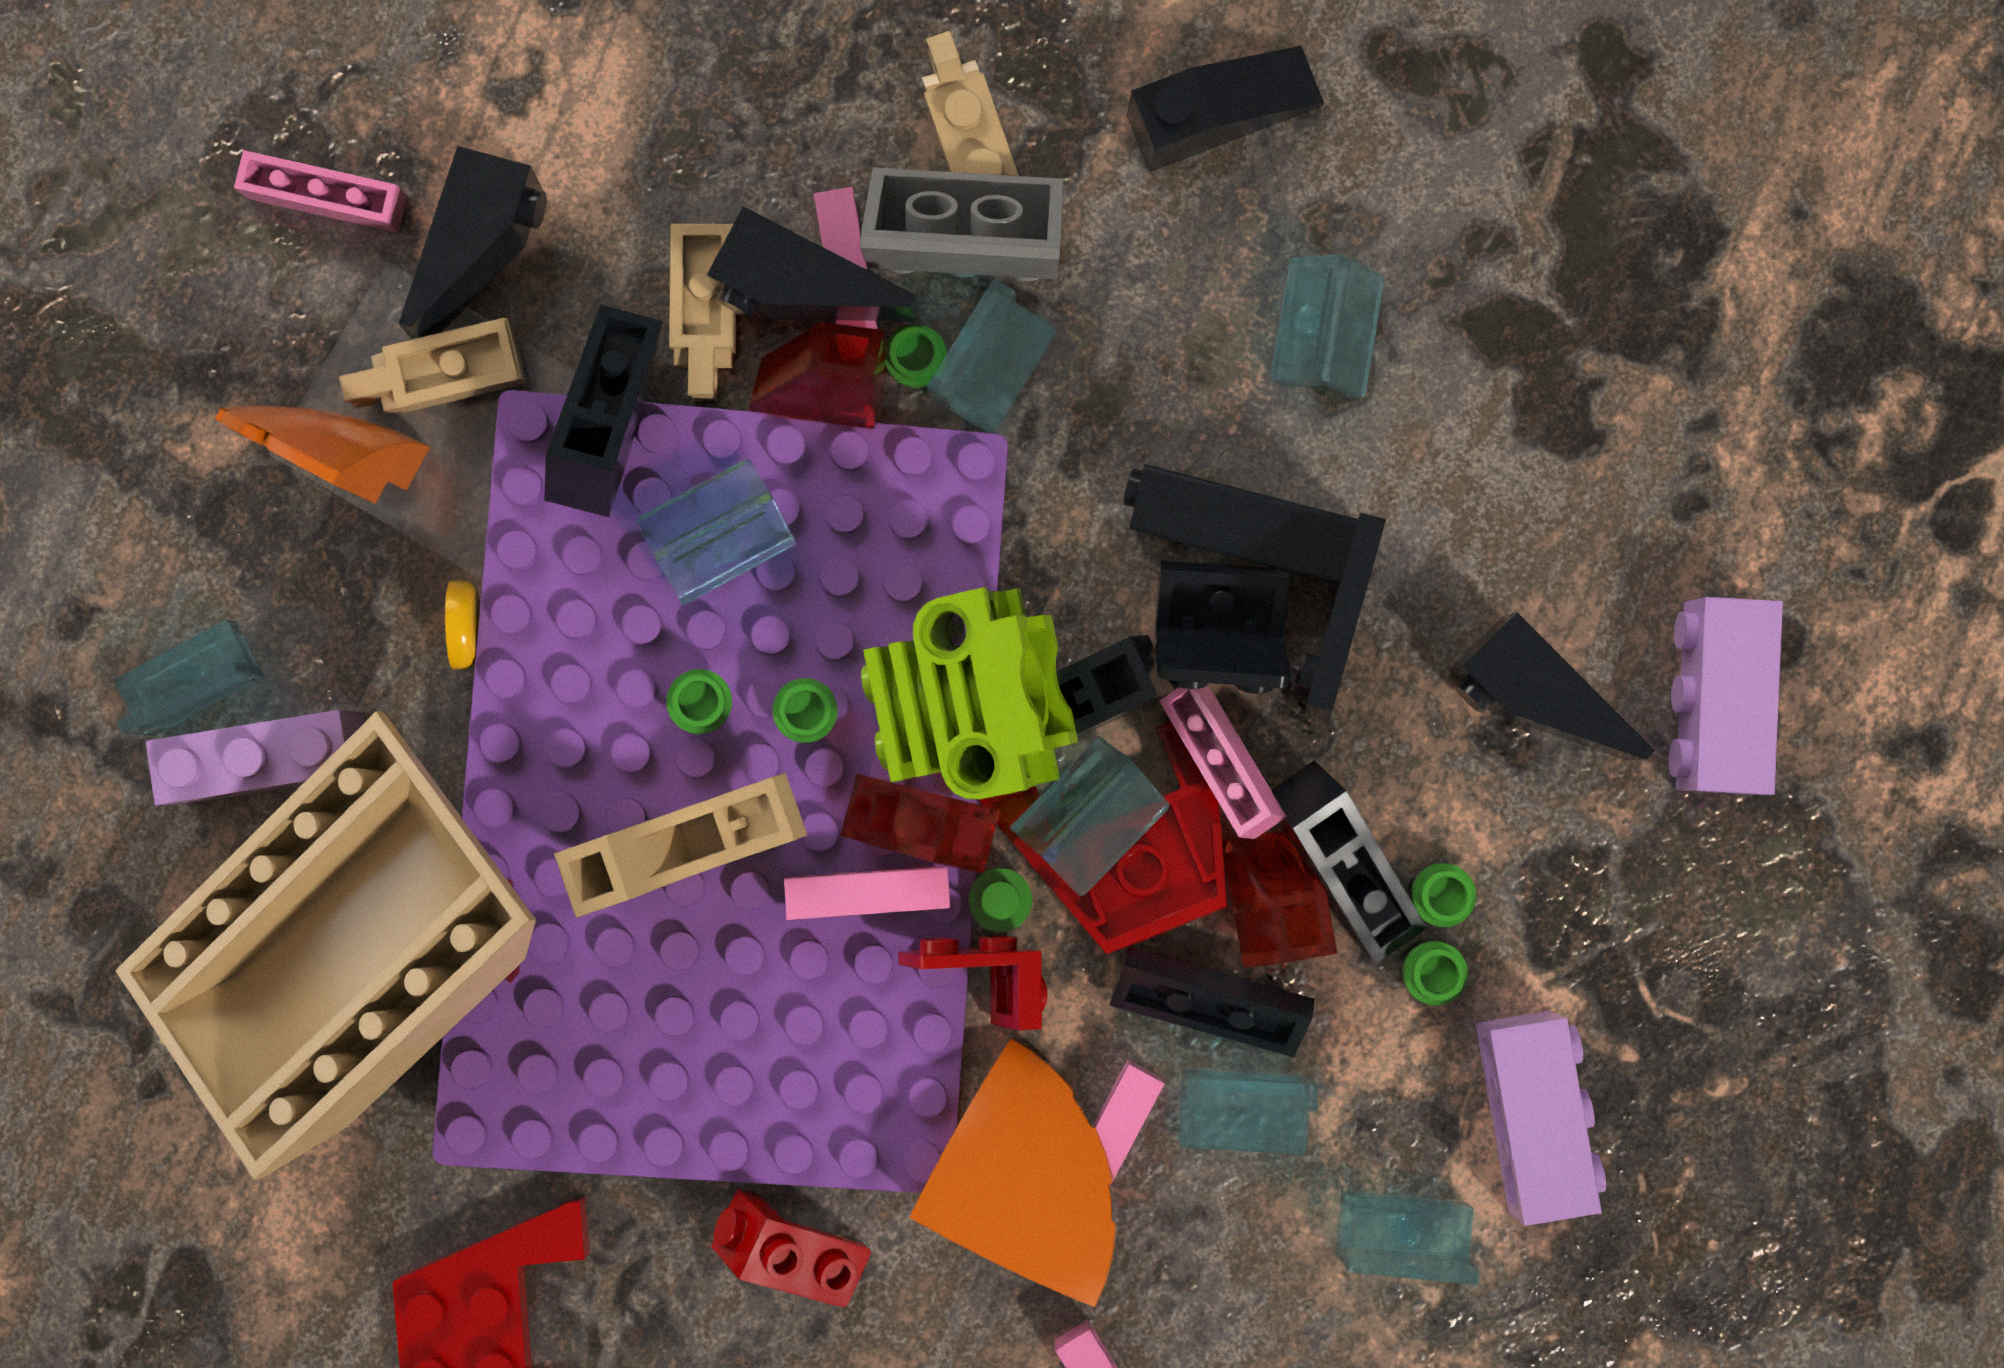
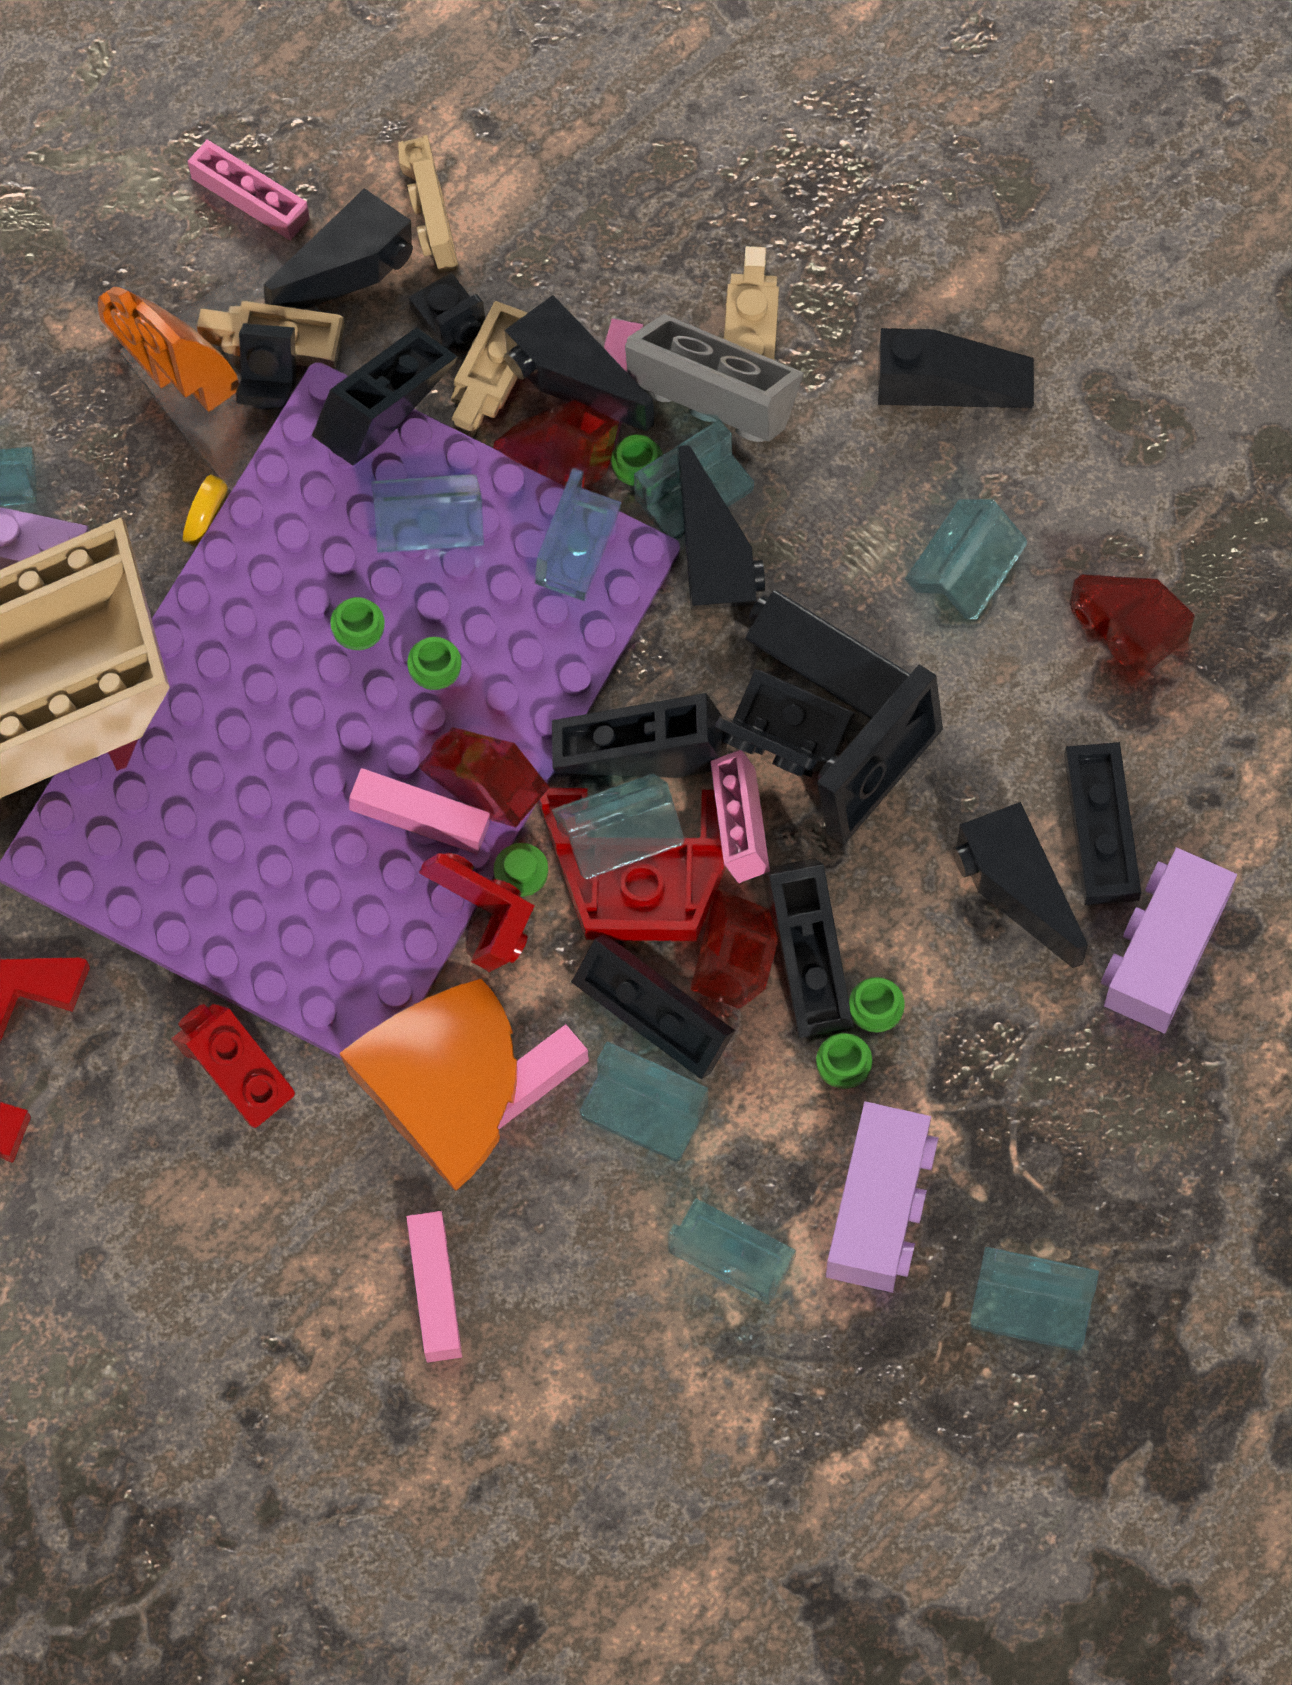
camera: 25 degrees right, 20 degrees down
tan arch [554,772,807,918] -> none
lime piece [861,587,1078,799] -> none
none -> black bracket [236,323,297,410]
none -> tan hinge [398,135,459,274]
none -> black bracket [408,272,485,349]
none -> clear light blue panel [535,468,621,601]
none -> black slope [677,445,765,610]
none -> clear light blue panel [970,1247,1099,1351]
none -> black plate [1064,742,1141,905]
none -> clear red slope [1069,574,1195,677]

